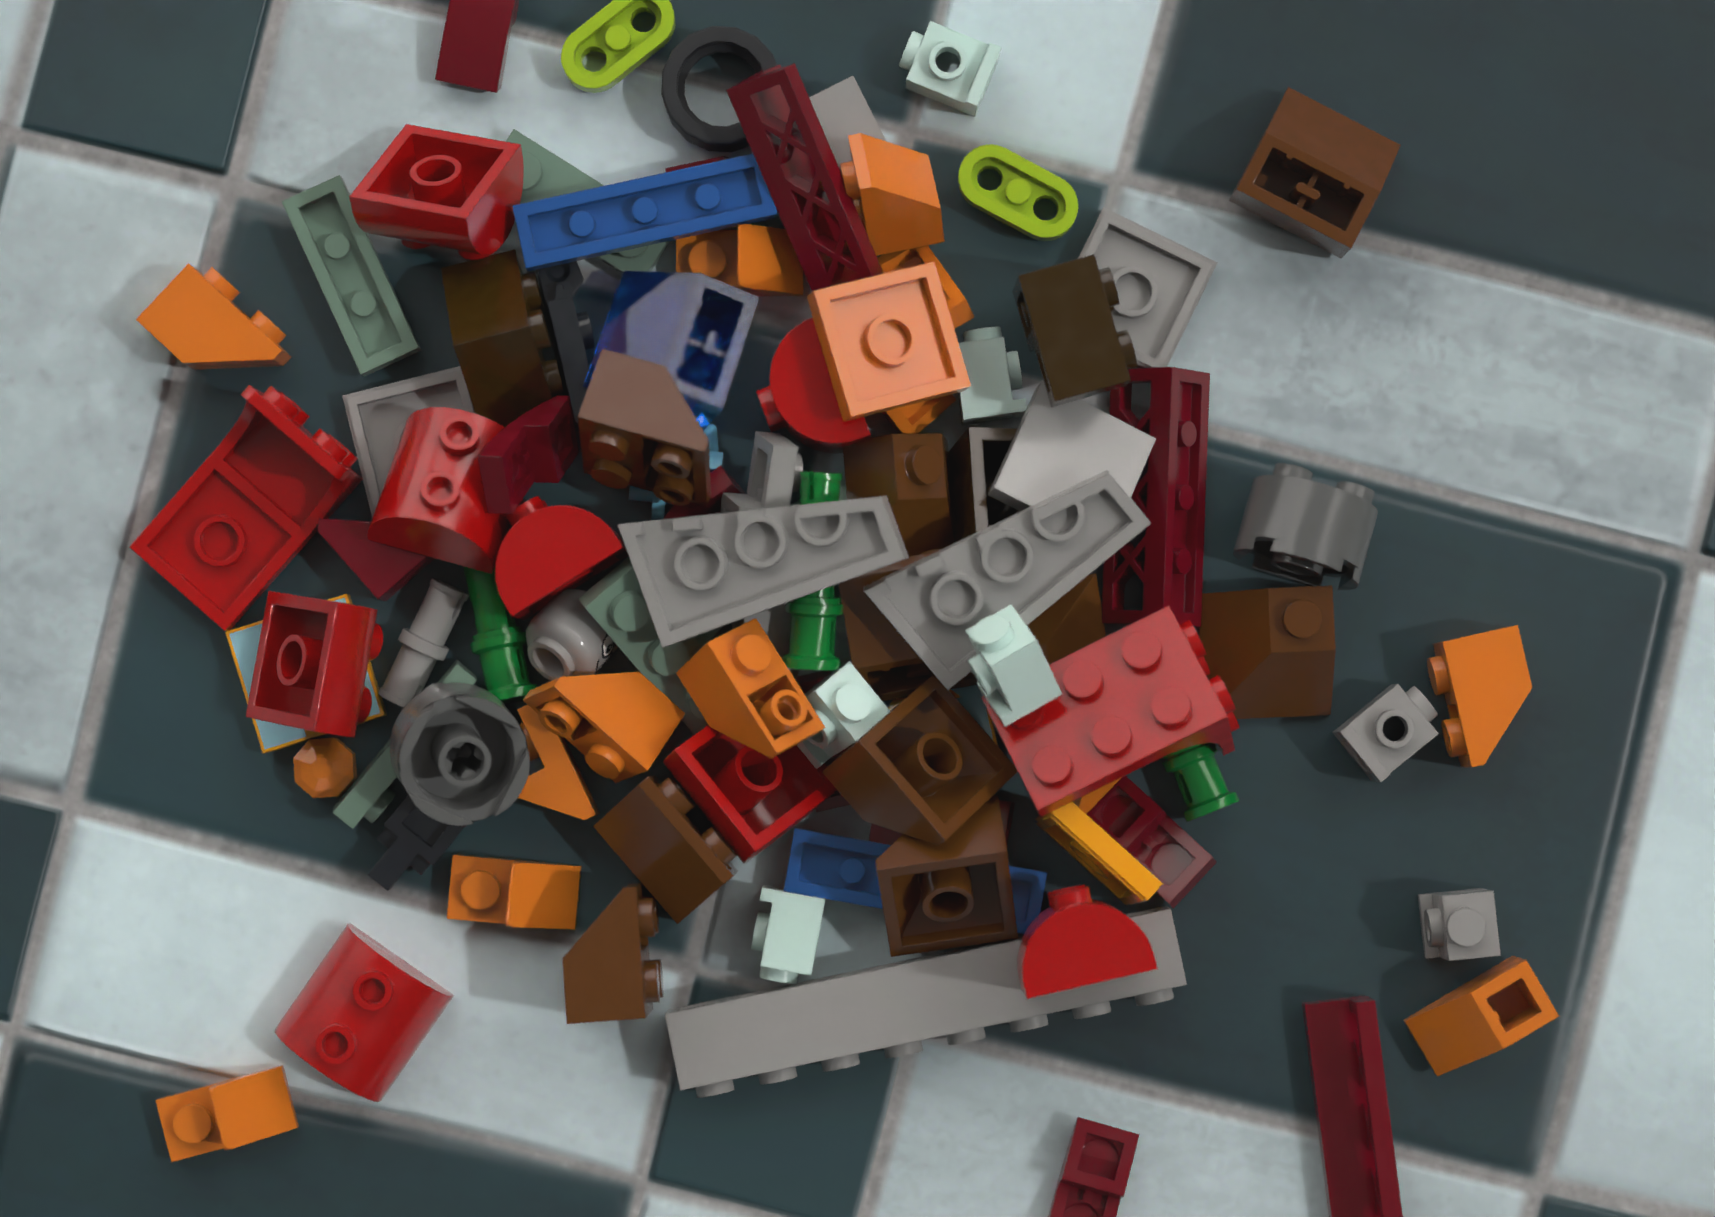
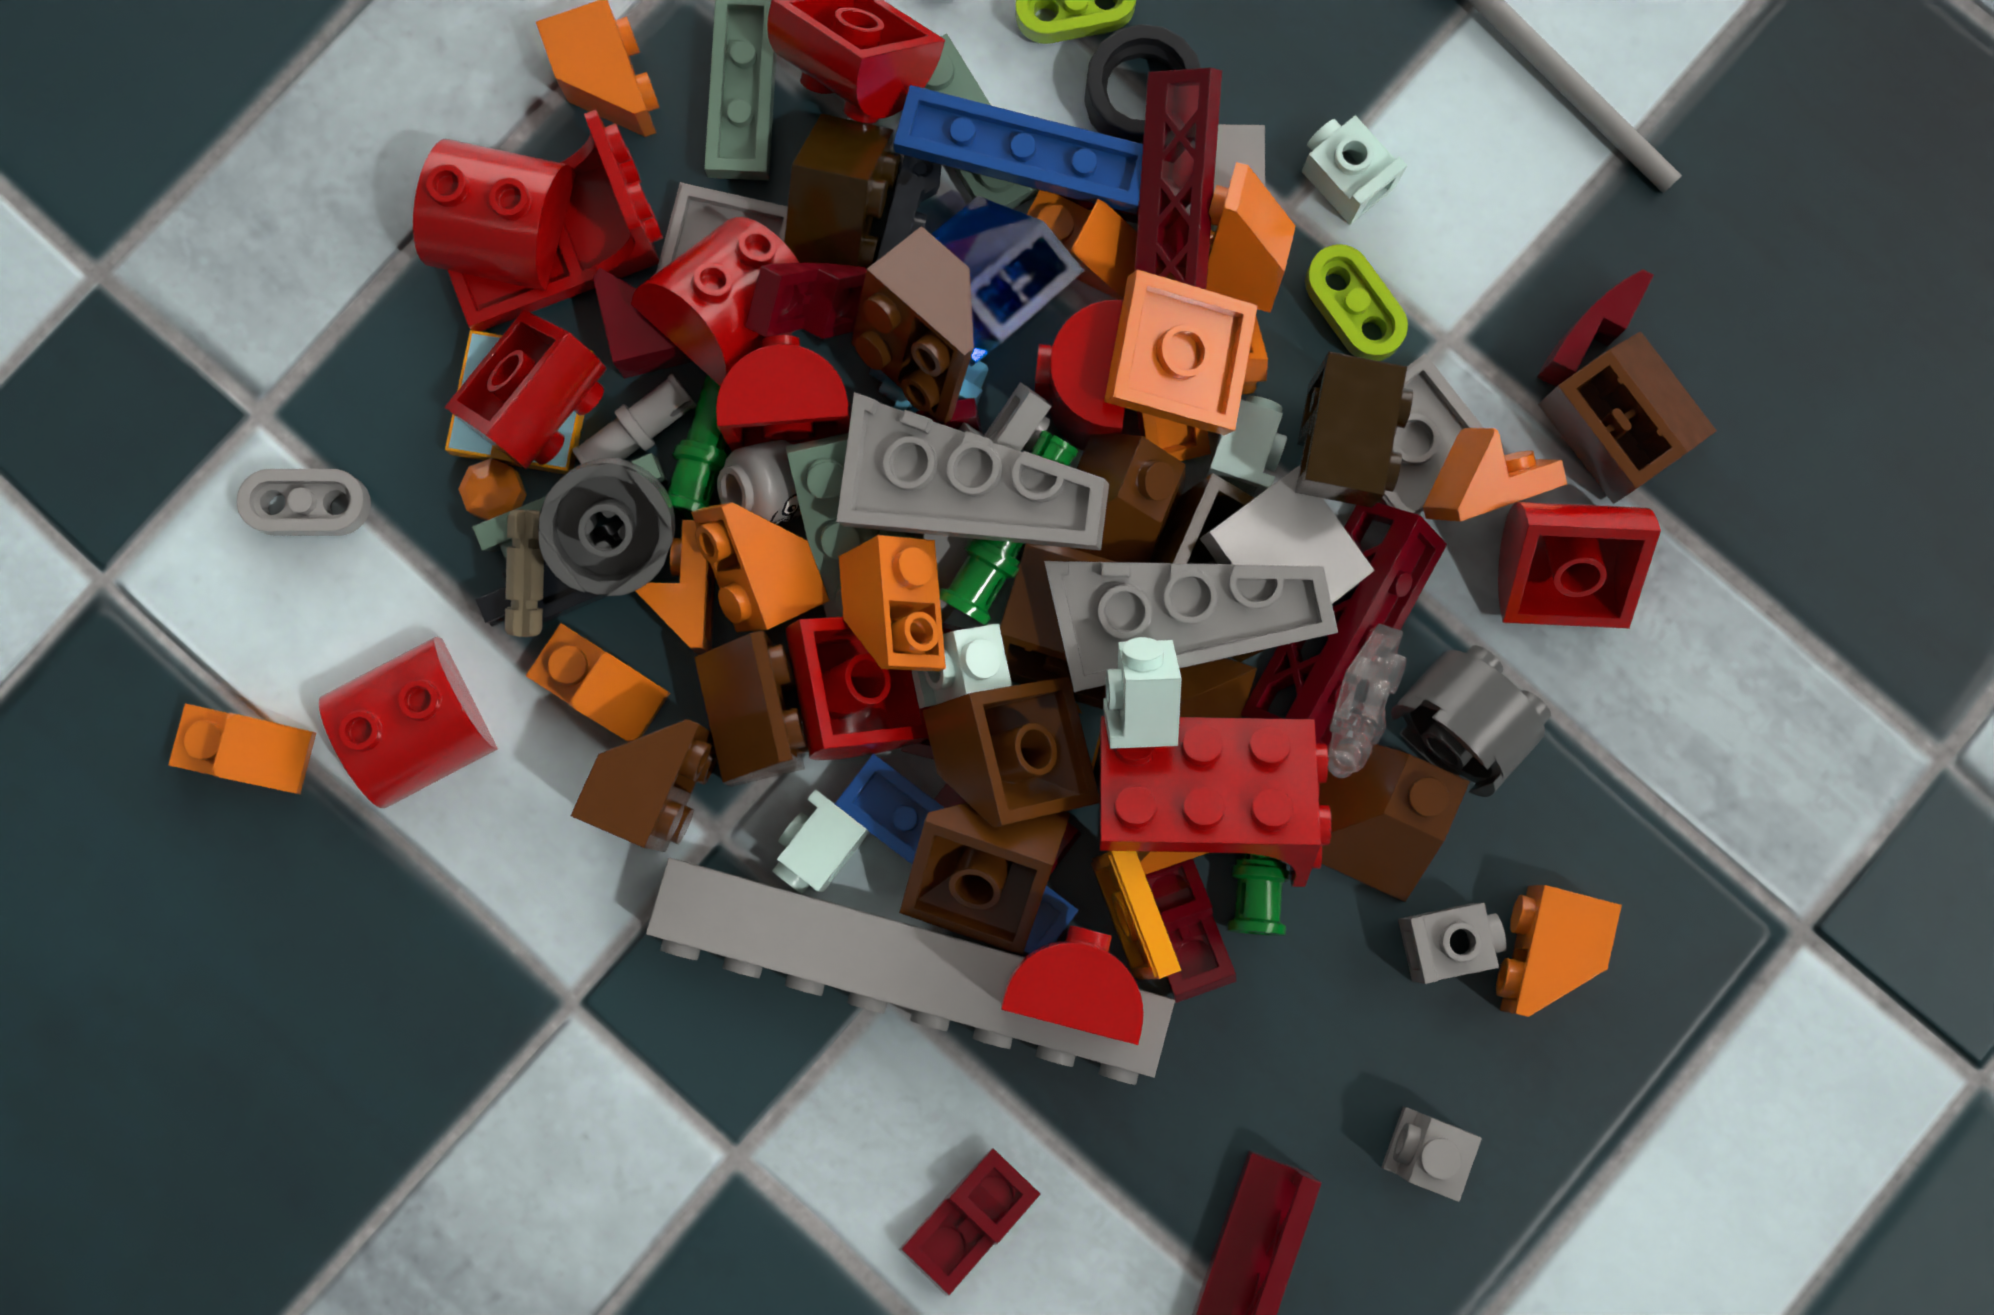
camera: 25 degrees right, 5 degrees down
orange slope [1403,956,1559,1076] -> none
none -> light grey plate [237,469,371,536]
none -> red brick [413,139,576,291]
none -> dark tan axle [505,509,544,637]
none -> clear plate [1328,624,1407,778]
none -> orange slope [1423,428,1567,522]
none -> red brick [1498,502,1661,629]
none -> dark red slope [1537,269,1654,387]

